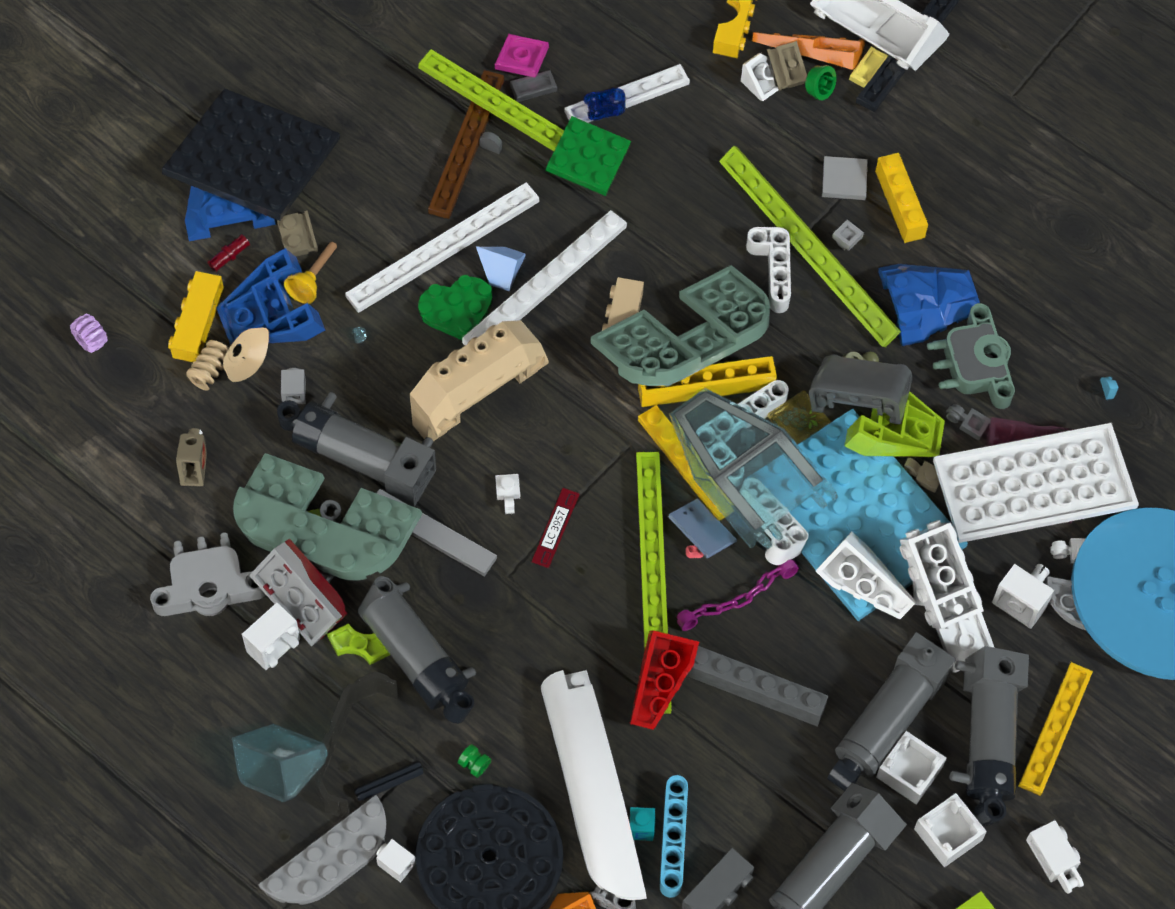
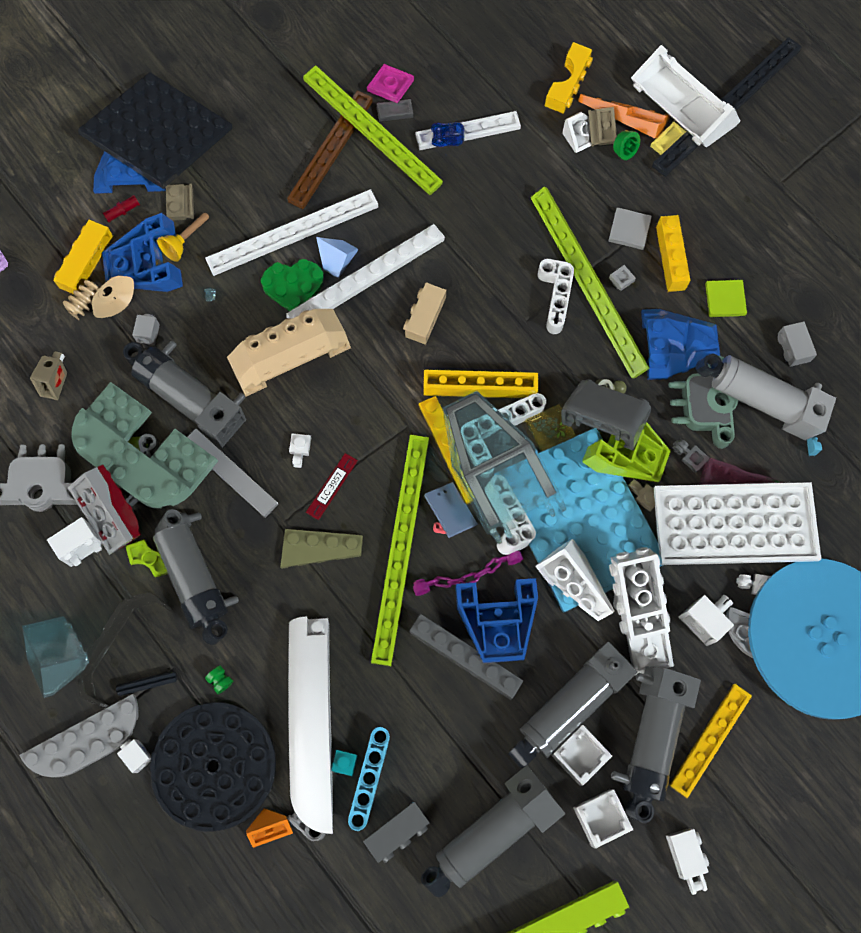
camera: 10 degrees right, 10 degrees up
dark grey tile [479,132,502,154] -> none
green plate [546,116,631,196] -> none
sand green plate [591,265,770,386] -> none
red wedge [630,630,699,730] -> none
none -> olive wing [281,529,363,569]
none -> blue wedge [456,578,538,663]
none -> light grey piece [696,353,836,440]
none -> lime tile [705,280,747,317]
none -> light grey brick [778,322,817,367]

